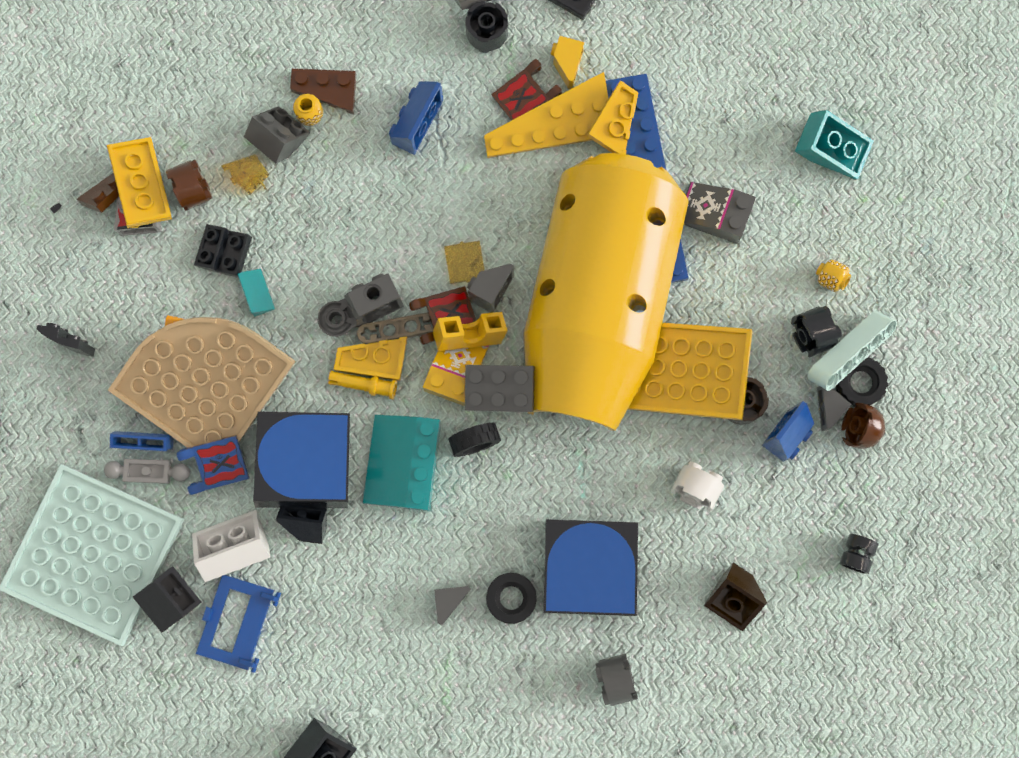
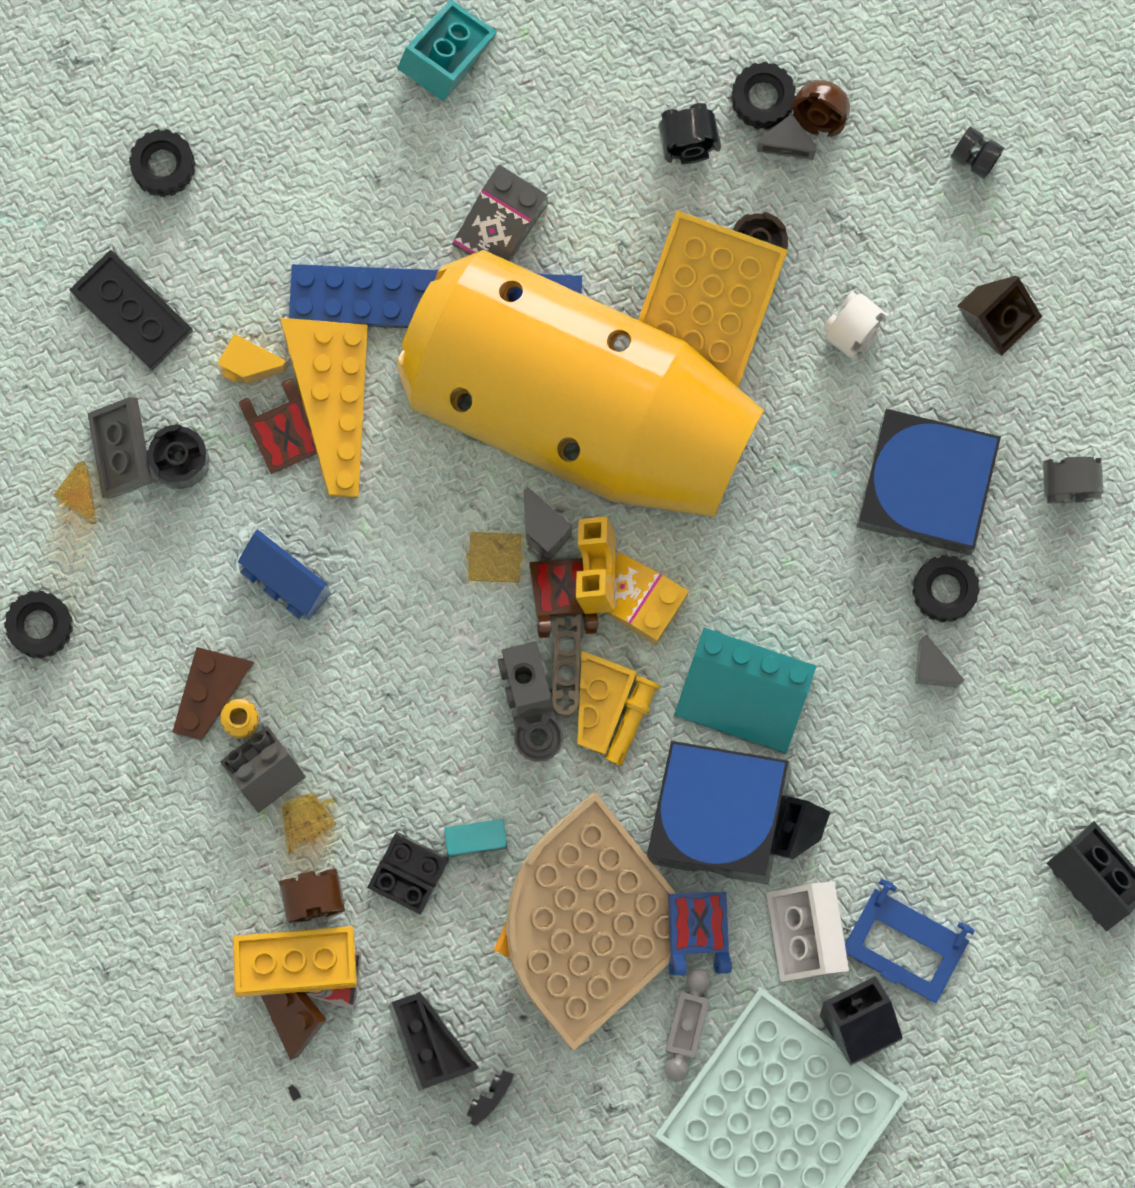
camera: 80 degrees left, 0 degrees up
blue piece [110,431,174,451] -> none
black tyre [448,422,501,457] -> none
dark grey plate [465,365,535,412] -> none
yellow wing [587,81,638,154] -> none
blue slope [762,401,814,462] -> none
light aqua beam [808,311,897,391] -> none
yellow head [816,259,851,292] -> none
none -> black wedge [388,992,479,1092]

